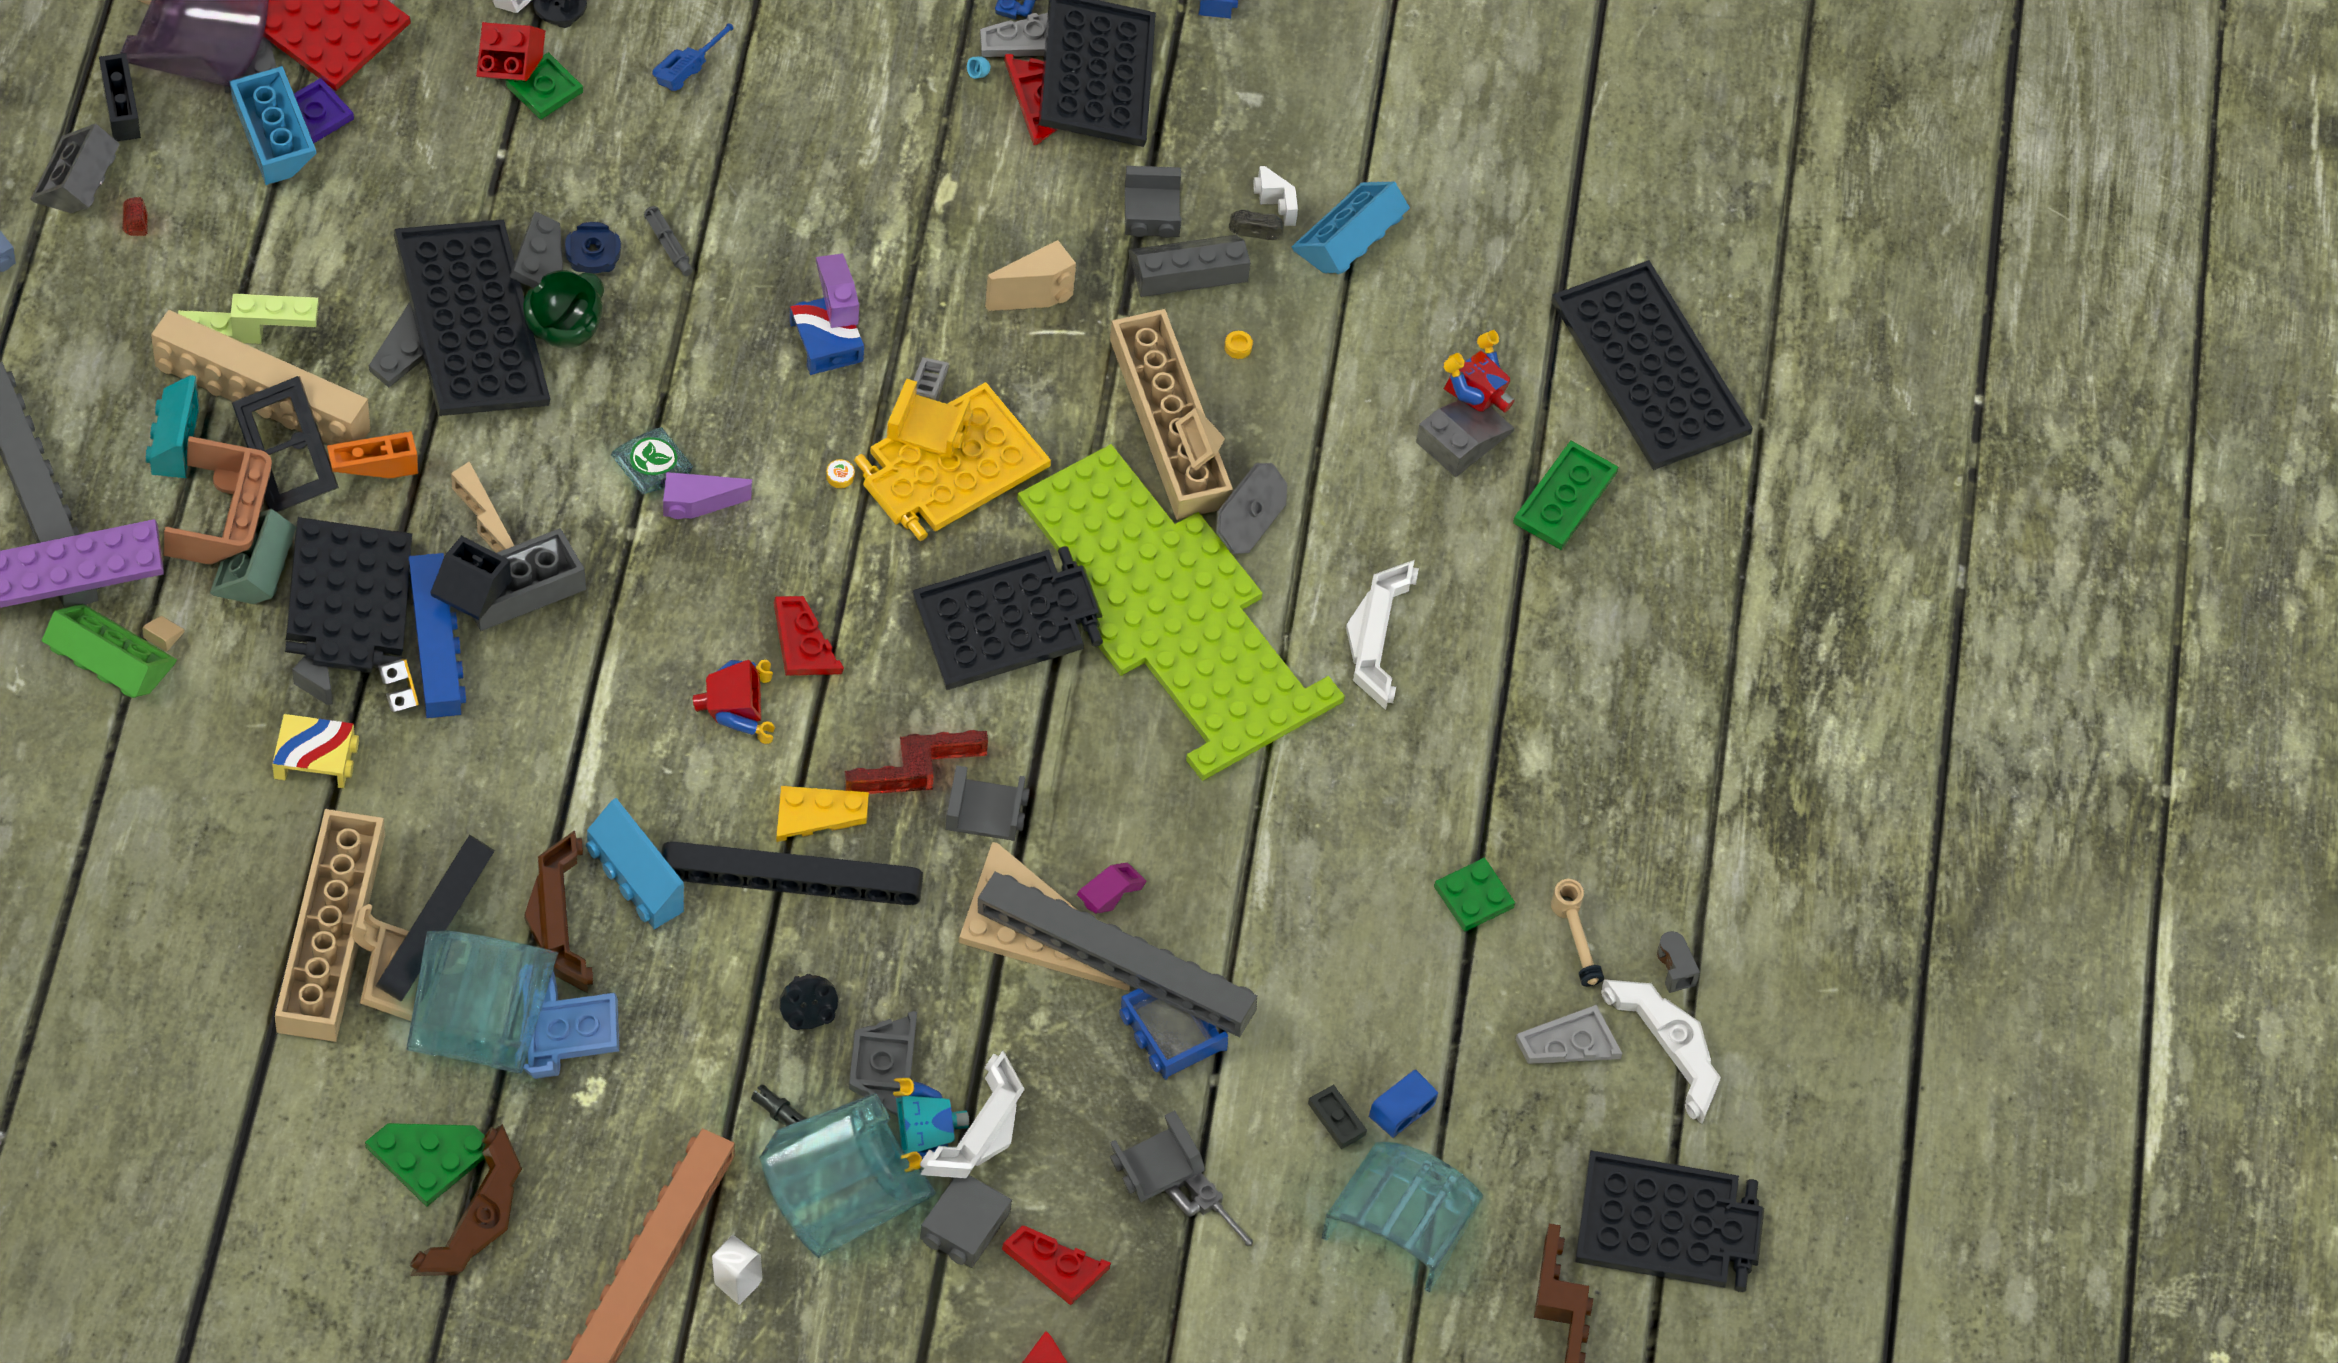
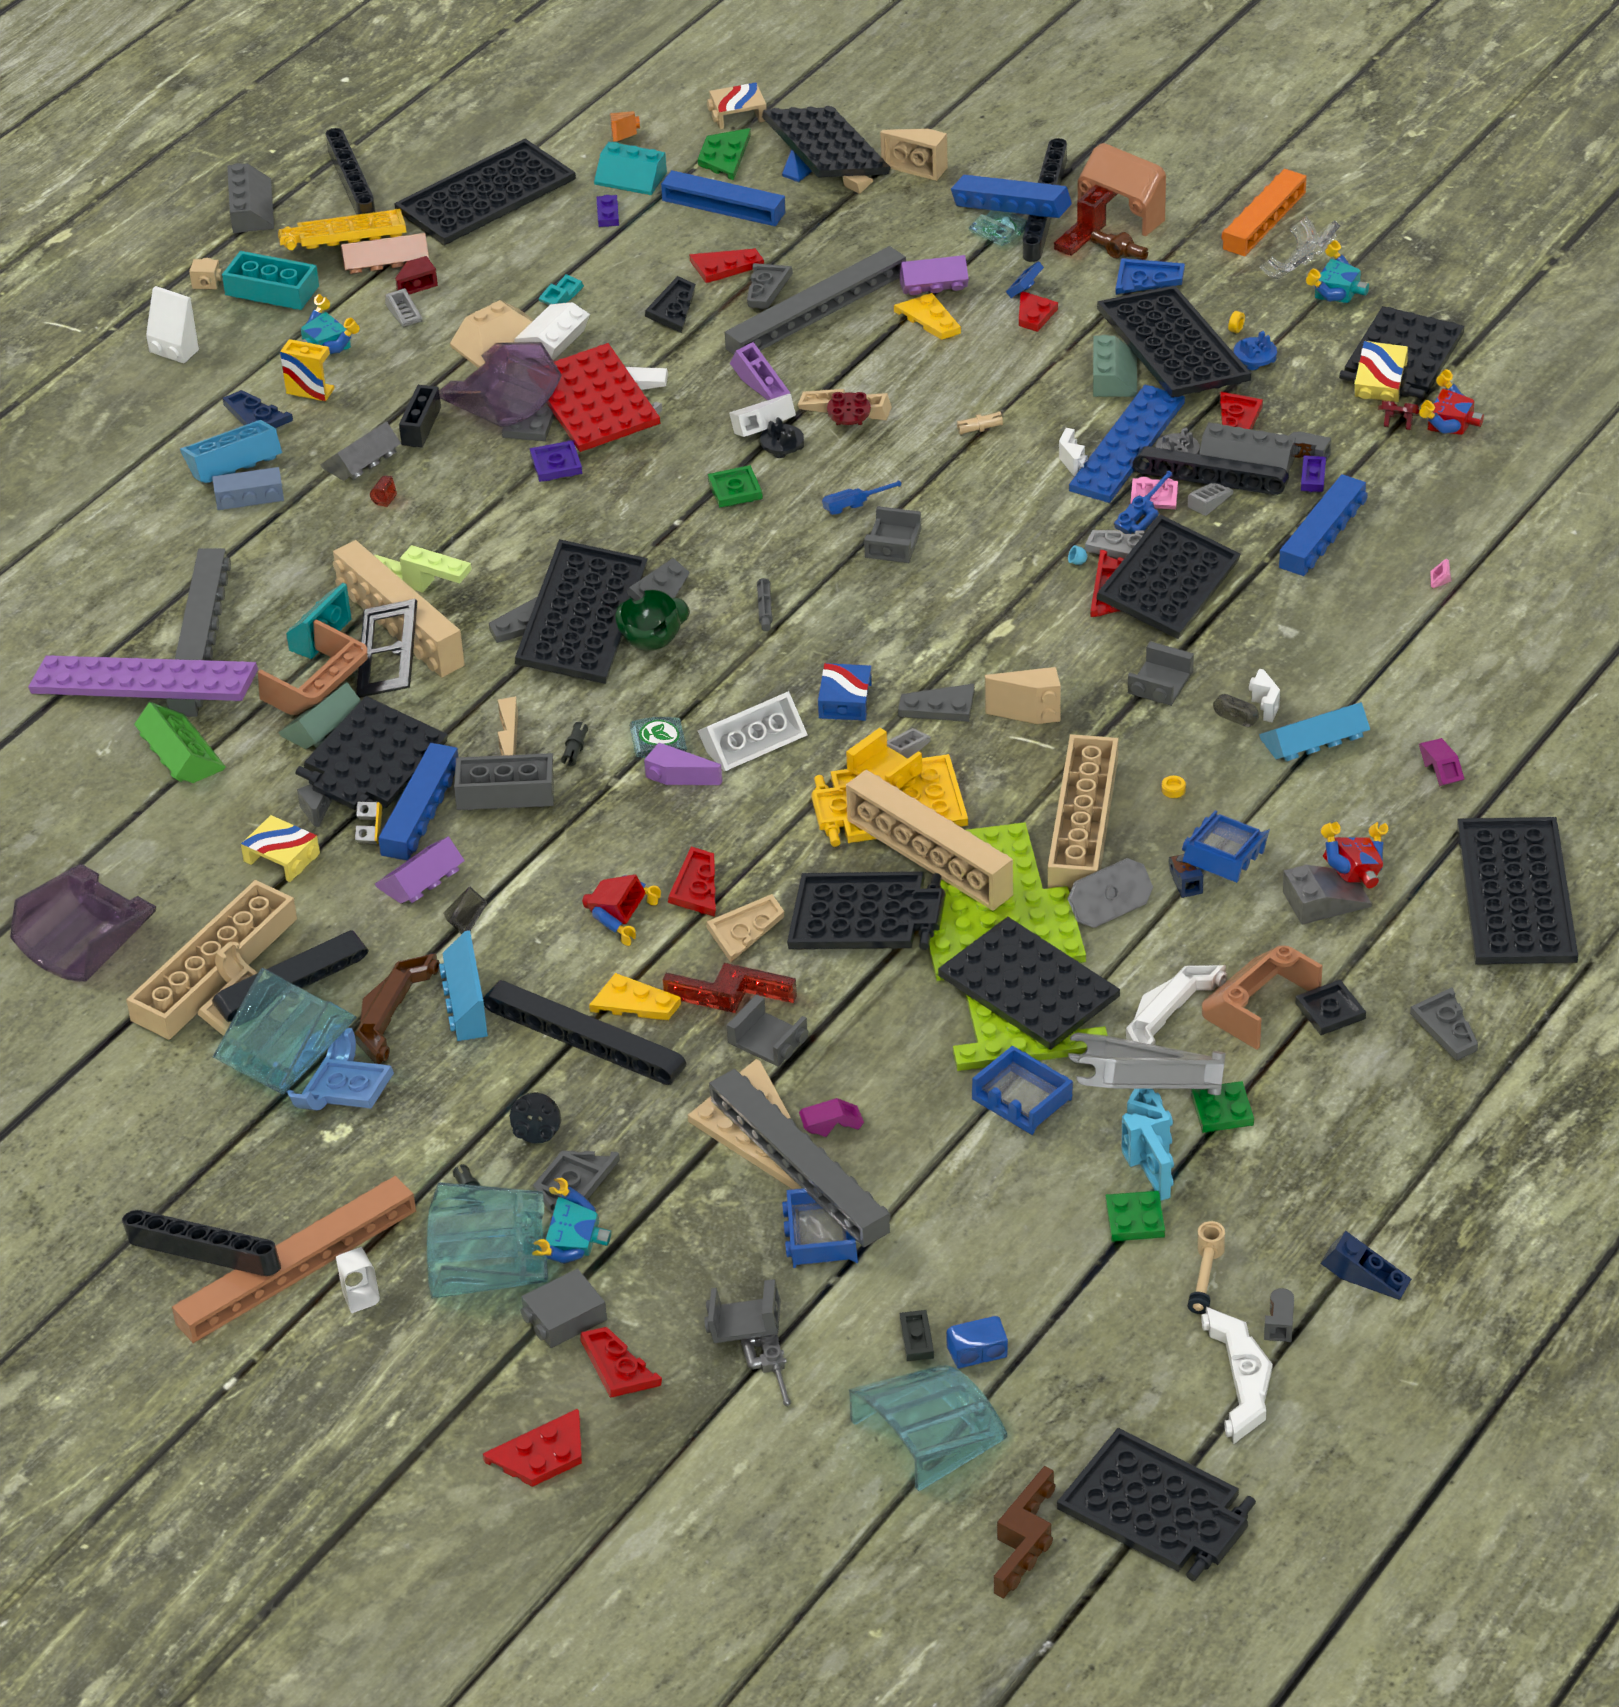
camera: 35 degrees right, 15 degrees down
tan slope [142,616,185,652] -> none
dark azure slope [230,66,317,185] -> none
orange slope [327,431,418,479] -> none
green plate [365,1123,486,1207] -> none
reddish brown helmet [410,1124,522,1276] -> none
black slope [430,535,512,620] -> none
red slope [476,22,546,81] -> none
dark blue plate [565,222,621,274] -> none
medium lavender slope [816,253,859,328] -> none
tile [826,459,855,488] -> none
white helmet [920,1051,1025,1178] -> none
dark grey slope [1129,235,1251,297] -> none
tan slope [1175,408,1225,470] -> none
green plate [1513,440,1619,550] -> none
light grey wing [1515,1005,1622,1064] -> none
none -> clear purple windscreen [10,863,156,982]
none -> black beam [122,1210,281,1276]
none -> medium lavender slope [375,836,465,904]
none -> clear smoke slope [443,886,488,934]
none -> pearl dark grey pin [561,722,588,766]
none -> white slope [698,691,808,771]
none -> tan wing [706,894,784,963]
none -> tan brick [846,770,1013,911]
none -> dark grey panel [864,506,922,563]
none -> dark grey wing [898,683,975,722]
none -> black plate [938,916,1120,1050]
none -> blue window [972,1046,1073,1135]
none -> light grey piece [1068,1033,1226,1095]
none -> medium azure piece [1121,1089,1174,1201]
none -> dark blue leg [1168,854,1204,898]
none -> blue window [1182,810,1270,883]
none -> green plate [1191,1081,1254,1133]
none -> nougat windscreen [1202,945,1323,1050]
none -> black plate [1295,980,1366,1036]
none -> dark blue slope [1320,1231,1412,1300]
none -> dark grey wing [1410,987,1478,1061]
none -> magenta slope [1419,738,1465,787]

